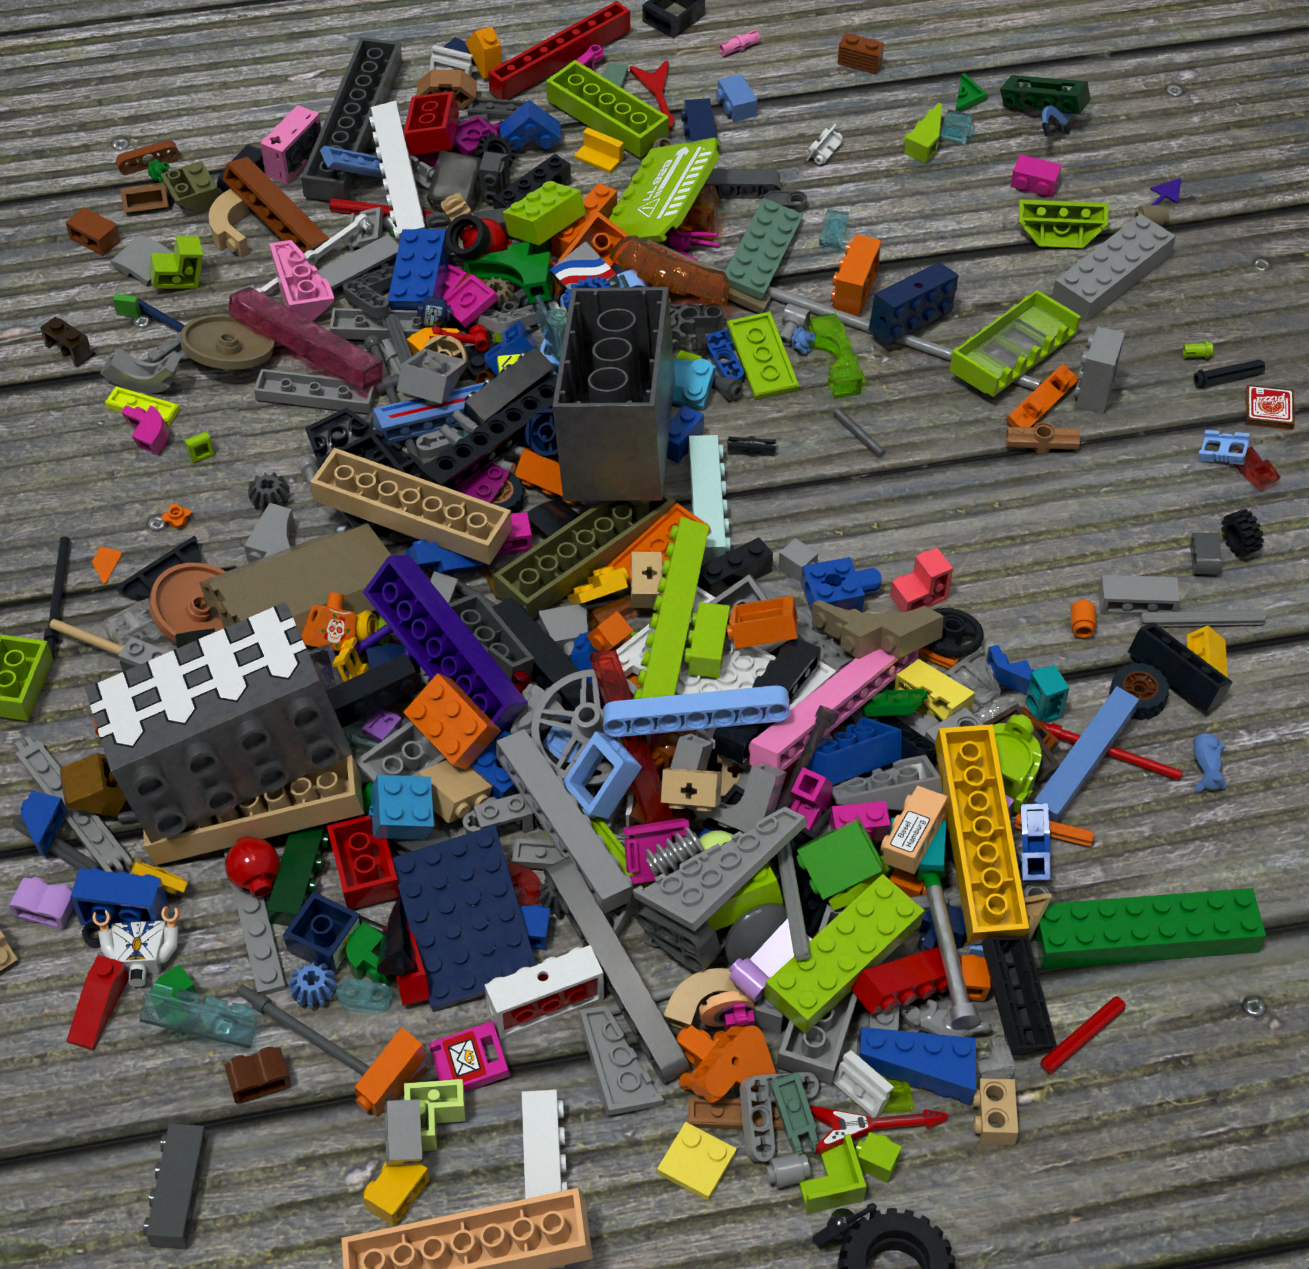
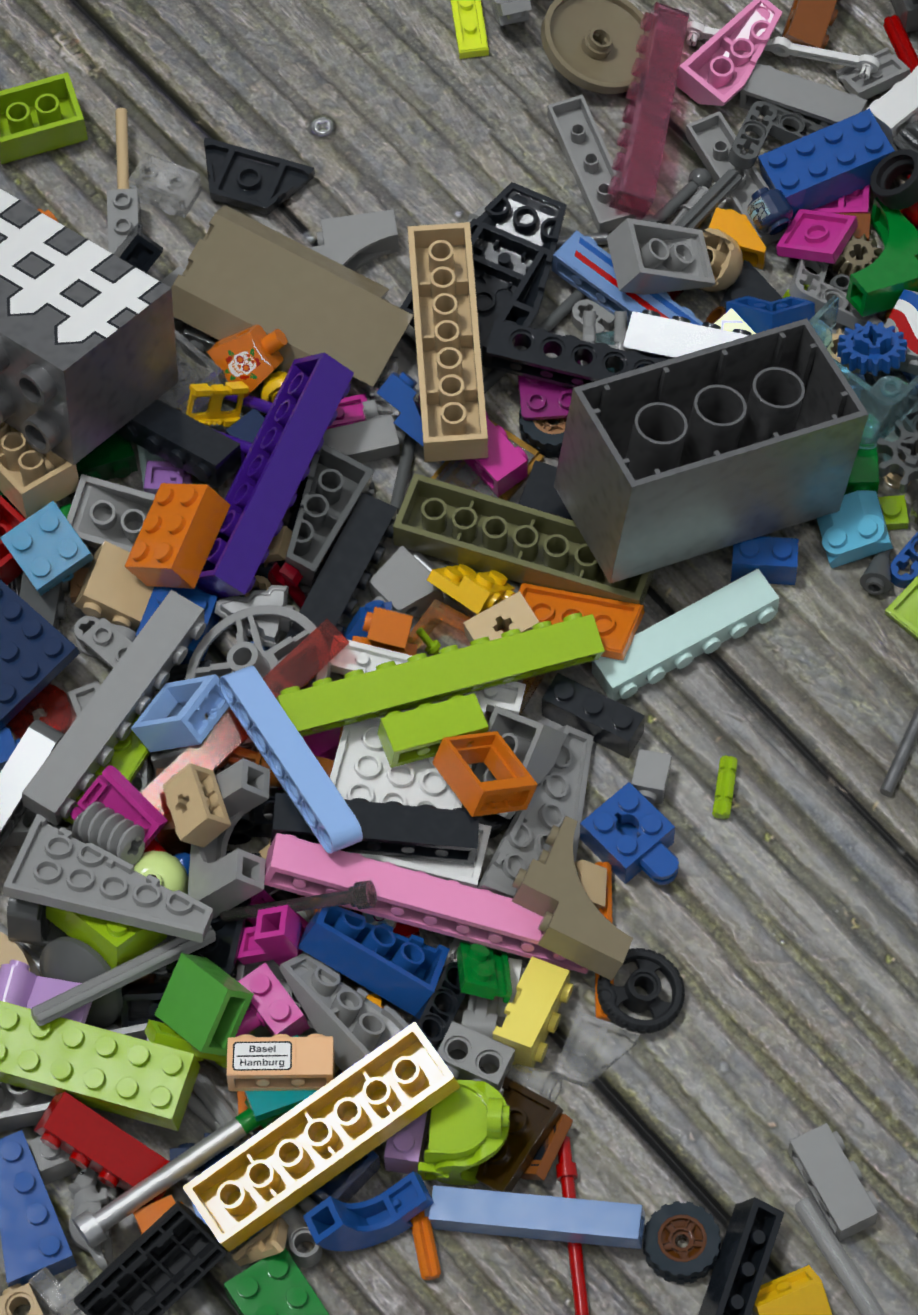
camera: 65 degrees right, 10 degrees up
black bar [44,536,70,658] -> none
orange sticker [92,546,122,584] -> none
dark pink brick [121,405,169,456] -> none
nougat dish [149,563,226,643] -> none
orange plate [162,503,191,528] -> none
lime brick [183,431,215,463] -> none
dark grey gear [248,472,290,512] -> none
red brick [429,324,489,351] -> none
black pin [727,436,776,455] -> none
coral brick [890,547,953,612] -> none
blue slope [986,644,1035,695] -> none
teal brick [1025,664,1069,723] -> none
orange brick [1070,600,1096,638] -> none
none -> lime axle [712,755,738,819]

